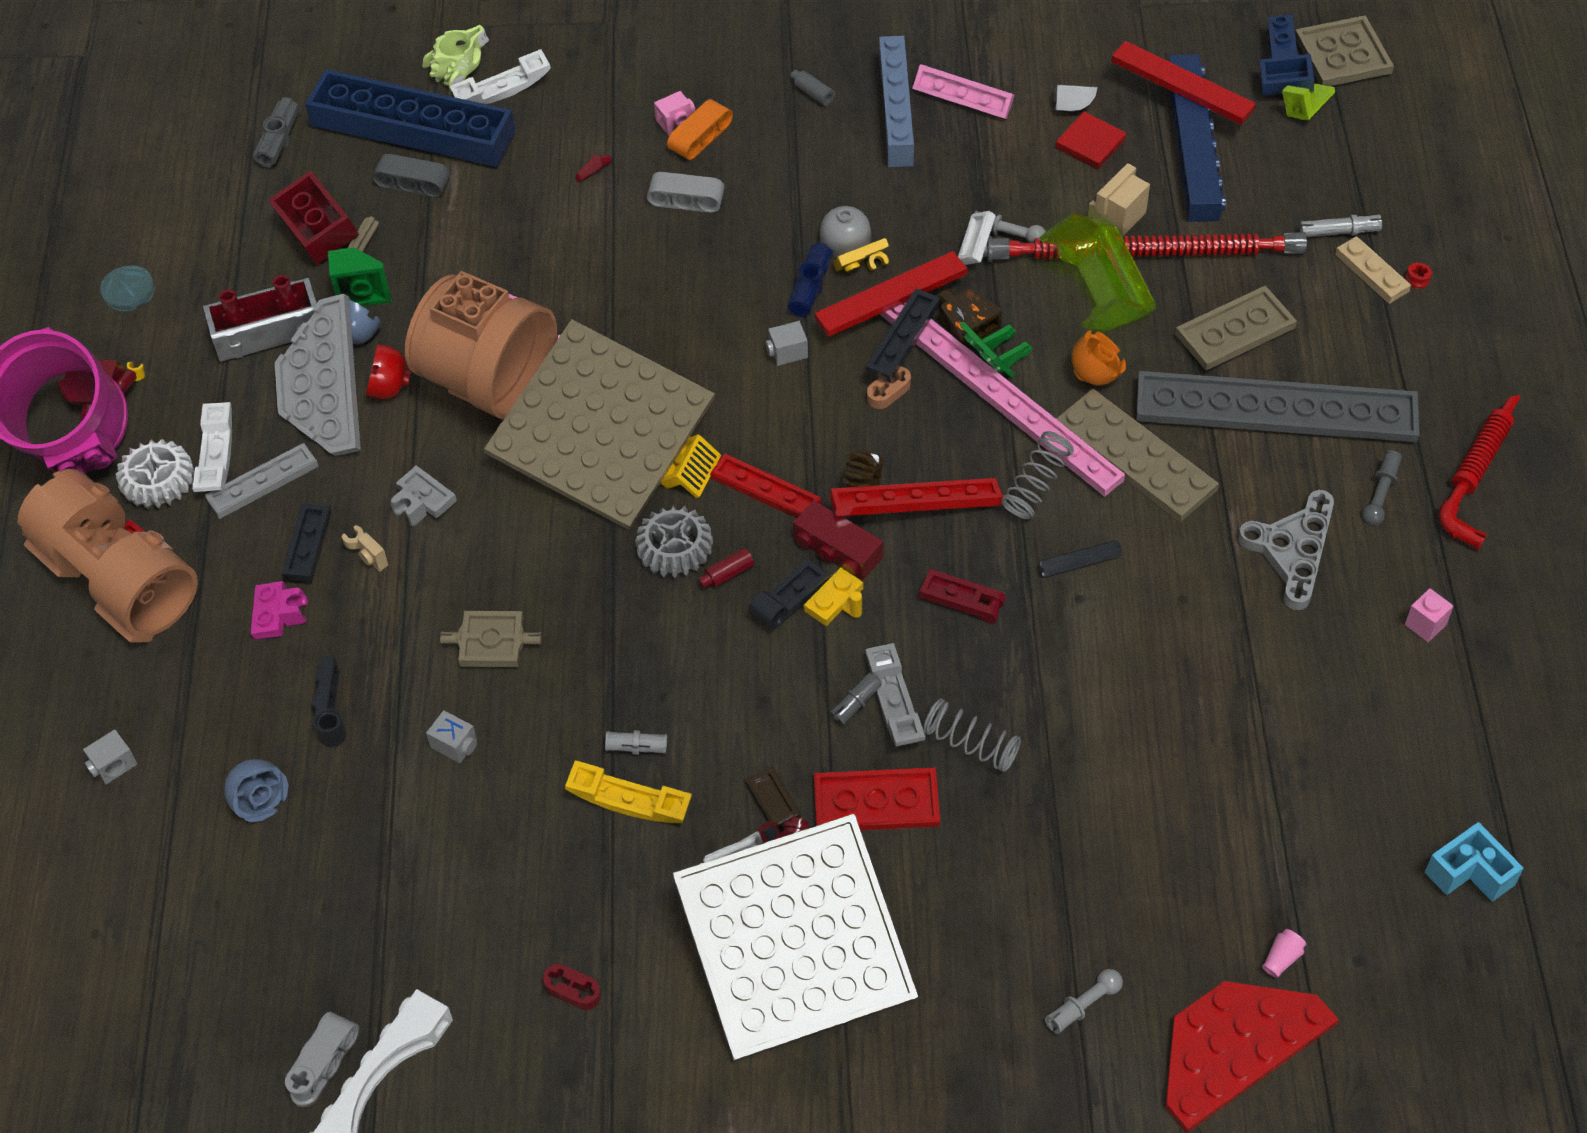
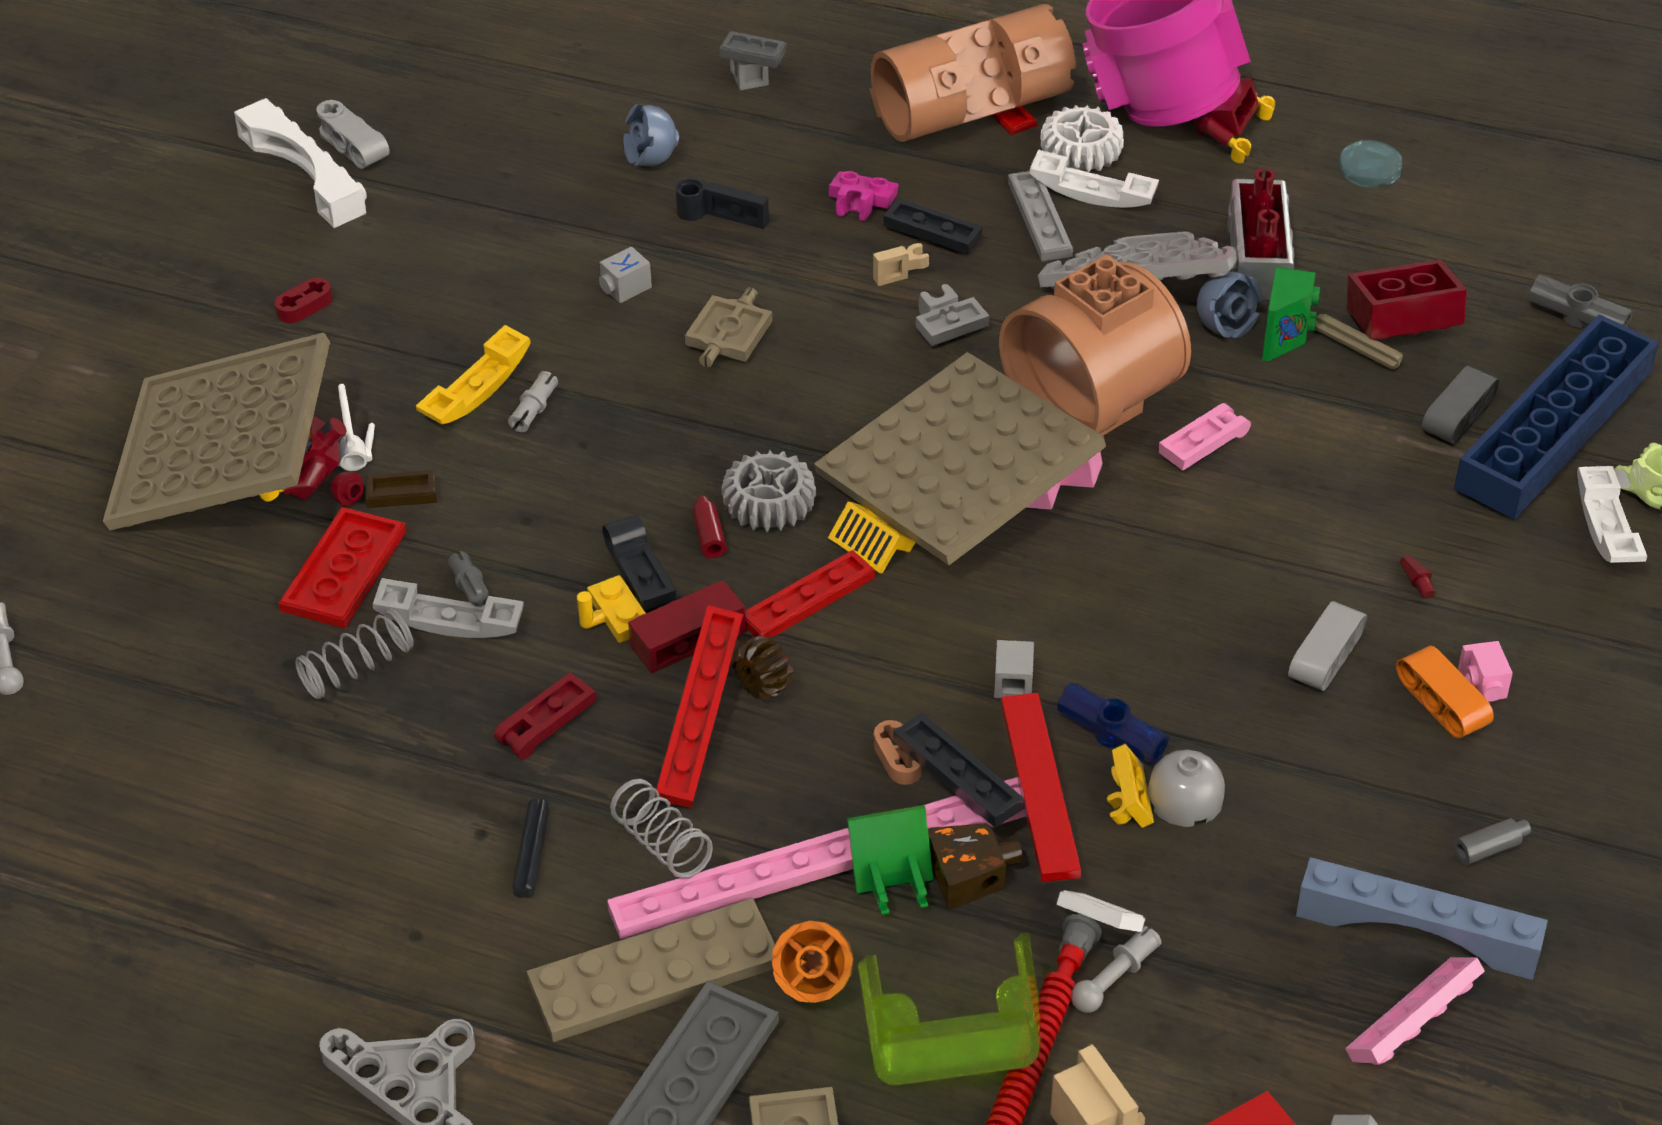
camera: 110 degrees right, 10 degrees down
none -> dark grey plate [719,31,787,68]

